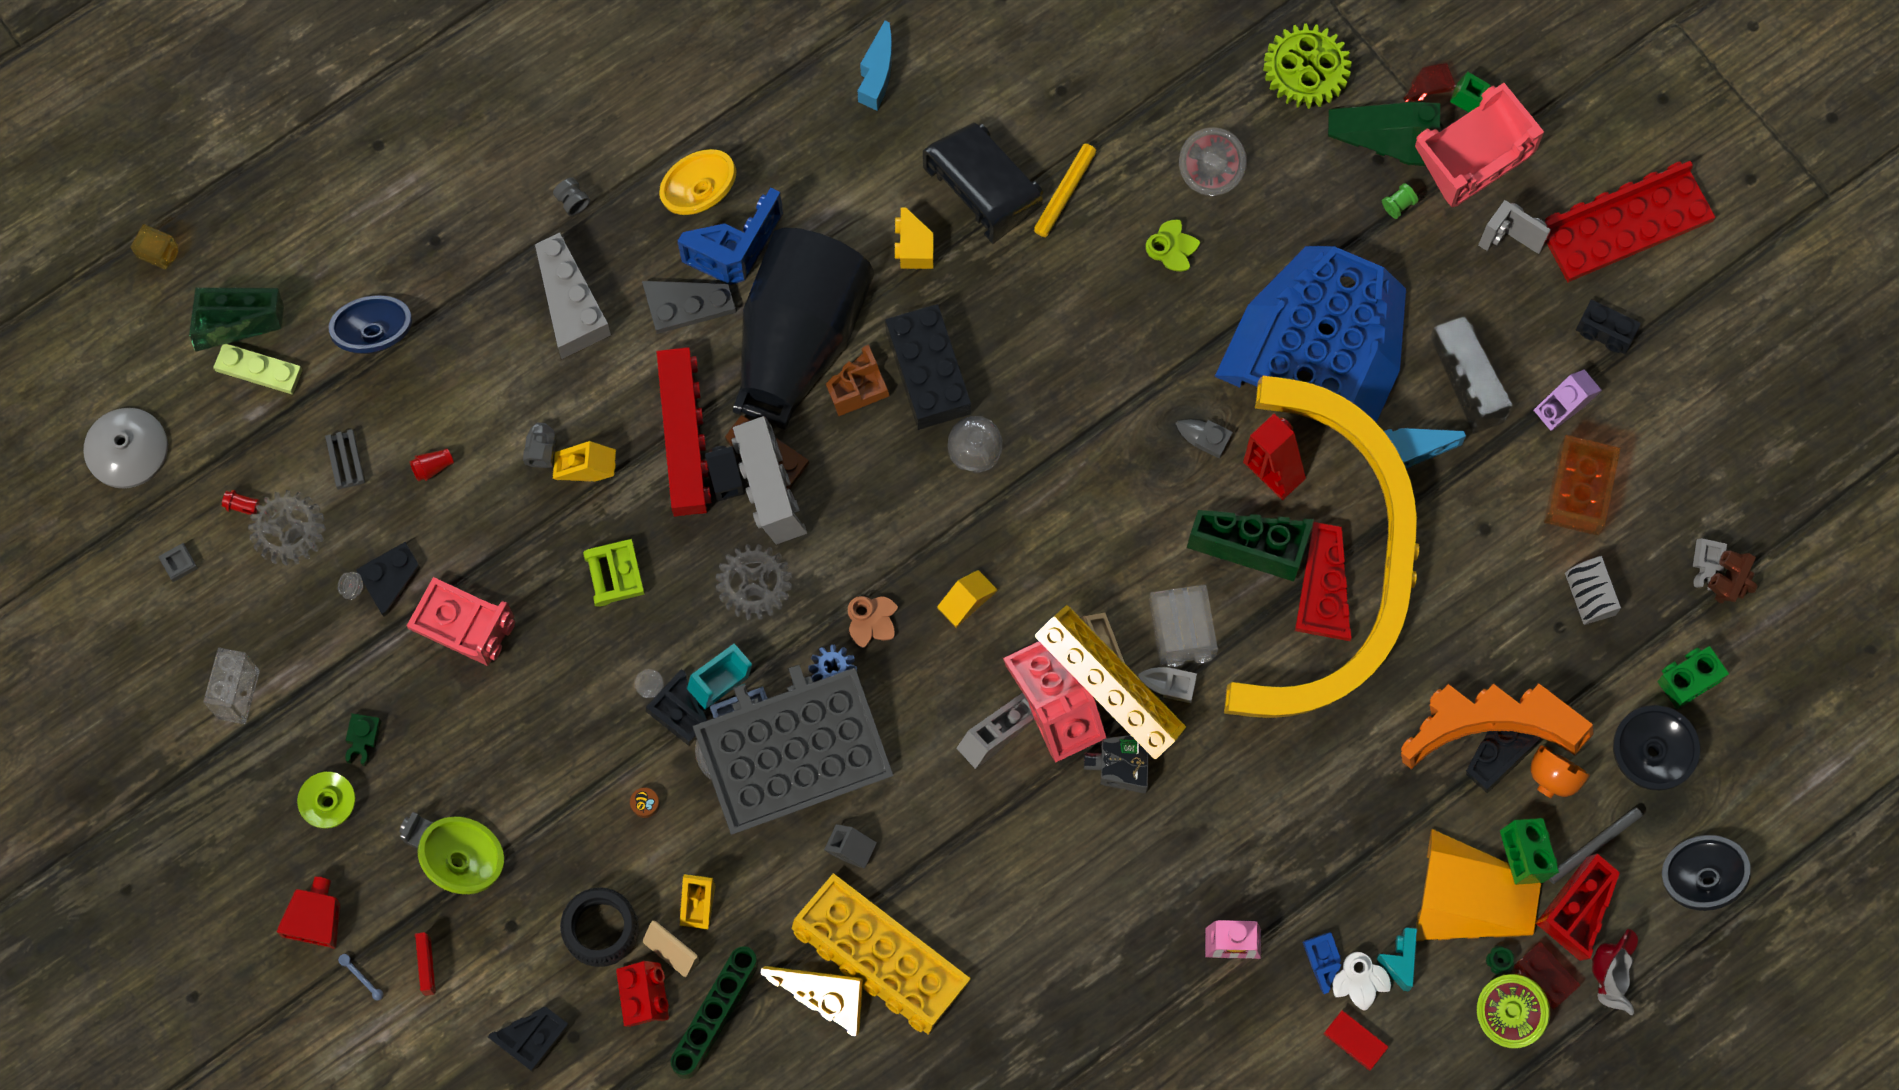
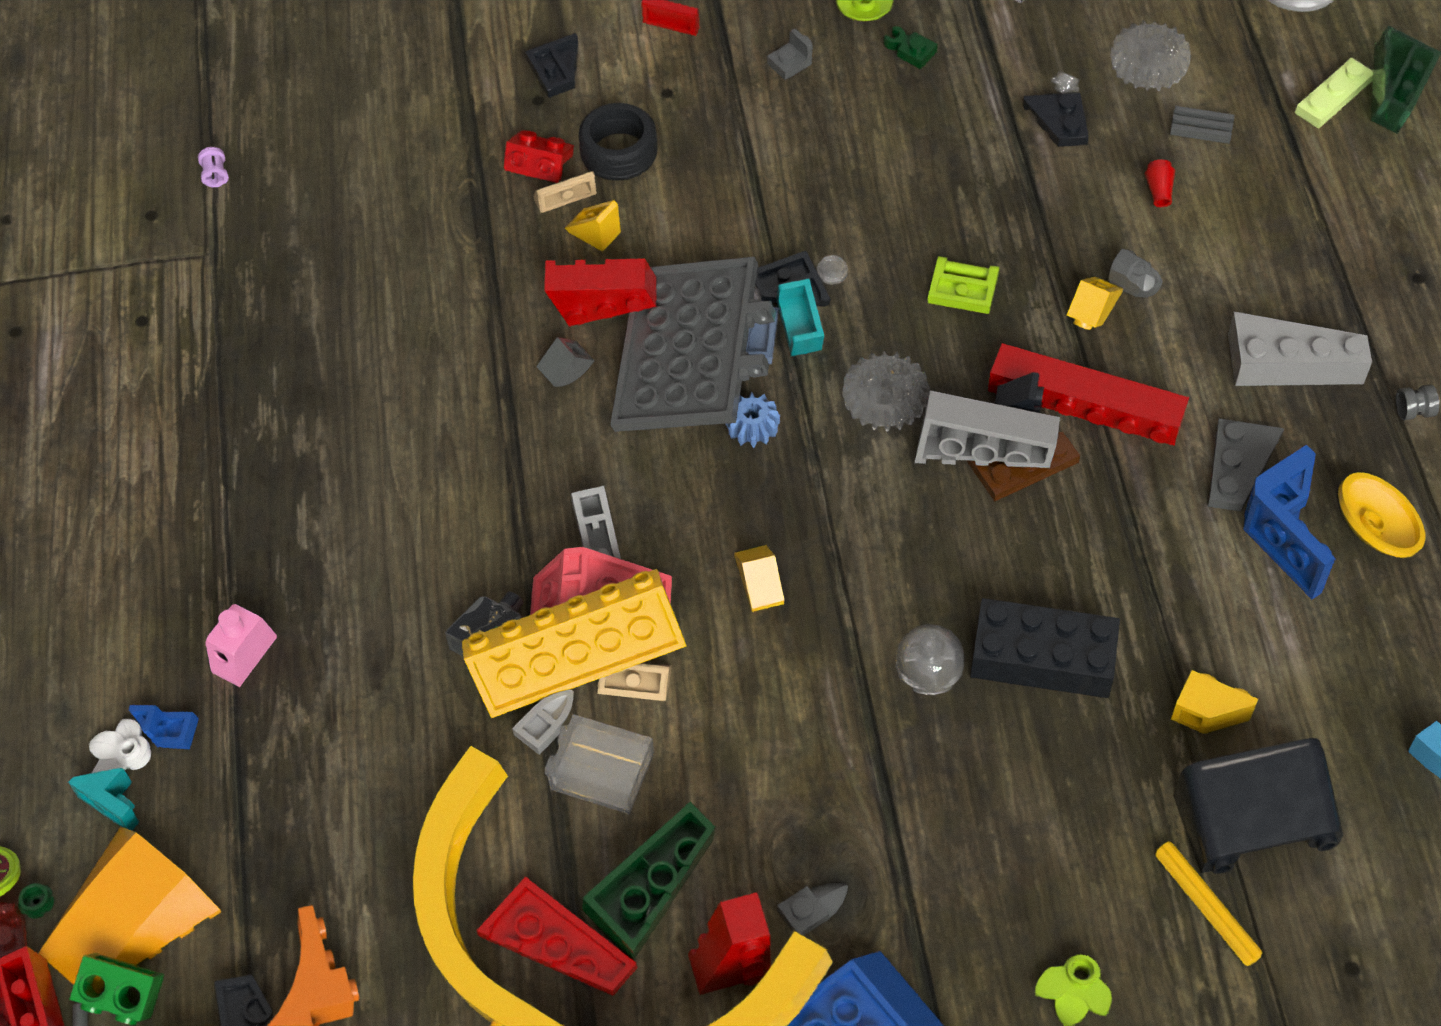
camera: 120 degrees right, 15 degrees down
red pin [221,490,260,517] -> none
dark blue dish [329,295,412,354] -> none
coral bracket [407,577,515,666] -> none
lime dish [418,817,504,894] -> none
dark orange tile [630,788,659,818] -> none
dark green beam [671,946,758,1079] -> none
black windscreen [733,228,874,430] -> none
wing [761,966,863,1036] -> none
yellow bracket [792,873,971,1035] -> none
dark orange slope [826,345,890,416] -> none
nougat plate [848,596,898,648] -> none
red tile [1324,1010,1388,1071] -> none
none -> red wedge [544,259,656,326]

